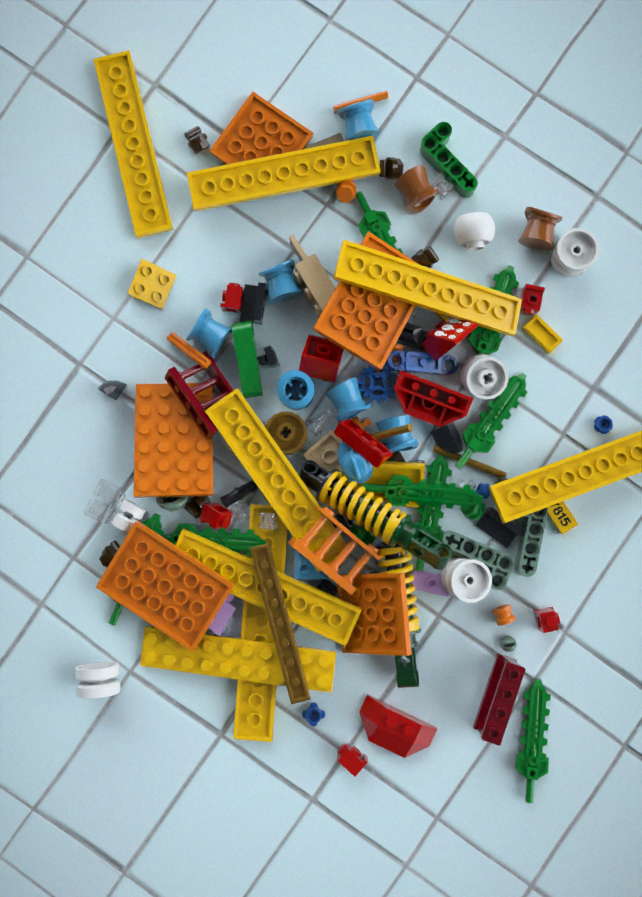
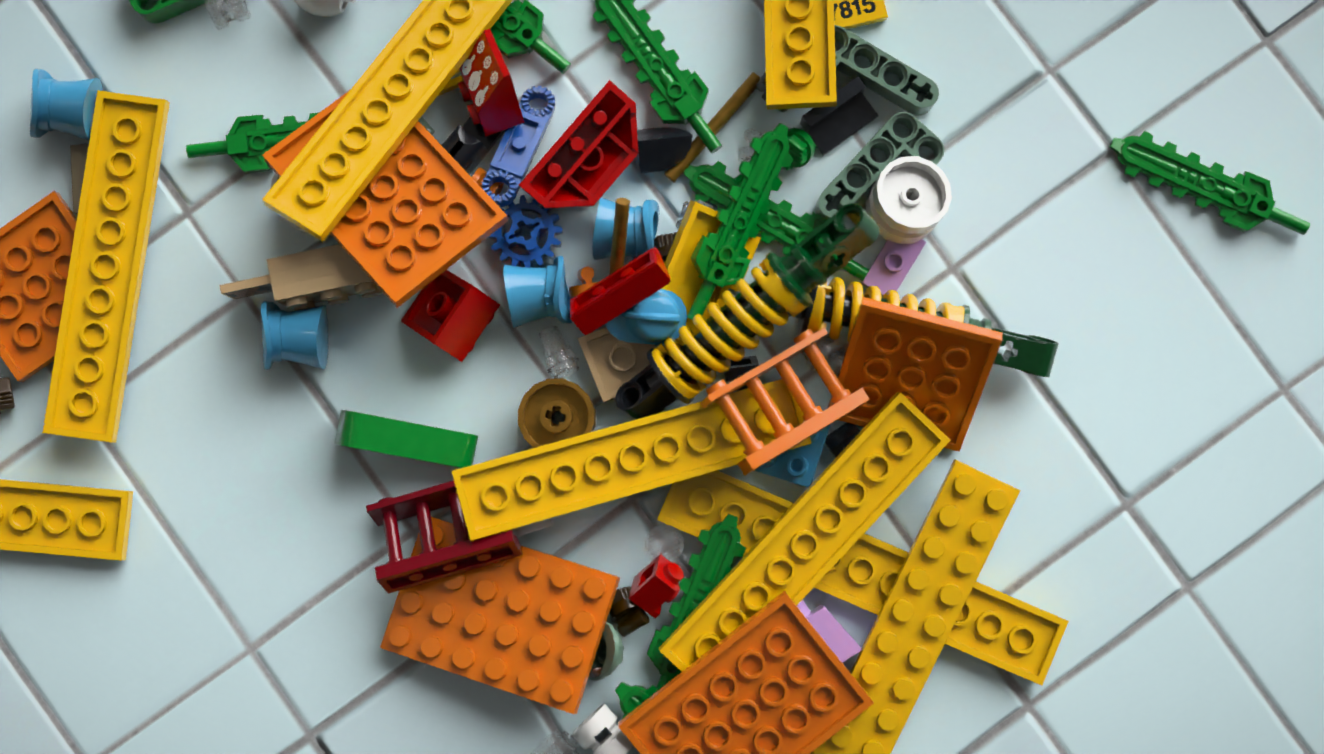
camera: 75 degrees left, 0 degrees up
black brick [98,380,127,400] -> none
yellow hinge [127,259,176,309] -> none
orange axle [167,332,211,369] -> none
dark azure hat [185,308,232,358] -> none
red brick [220,283,244,313] -> none
black axle [220,480,258,508] -> none
black panel [240,282,267,325] -> none
pearl gold tile [250,543,311,704] -> none
black tile [257,346,280,368] -> none
clear wheel [259,513,279,529] -> none
dark azure hat [277,370,315,410] -> none
blue plate [302,702,325,726] -> none
orange bar [333,90,388,114] -> none
orange piece [335,181,357,203] -> none
red brick [337,743,368,777] -> none
green piece [350,524,376,546] -> none
red wedge [359,694,438,758] -> none
dark brown piece [379,157,404,179] -> none
dark orange hat [394,166,439,214] -> none
dark brown piece [411,246,439,268] -> none
white wheel [460,354,509,400] -> none
dark red fence [473,653,526,746] -> none
blue plate [476,483,491,500] -> none
orange wheel [492,604,516,626] -> none
sand green hinge [500,635,517,652] -> none
red brick [534,607,560,633] -> none

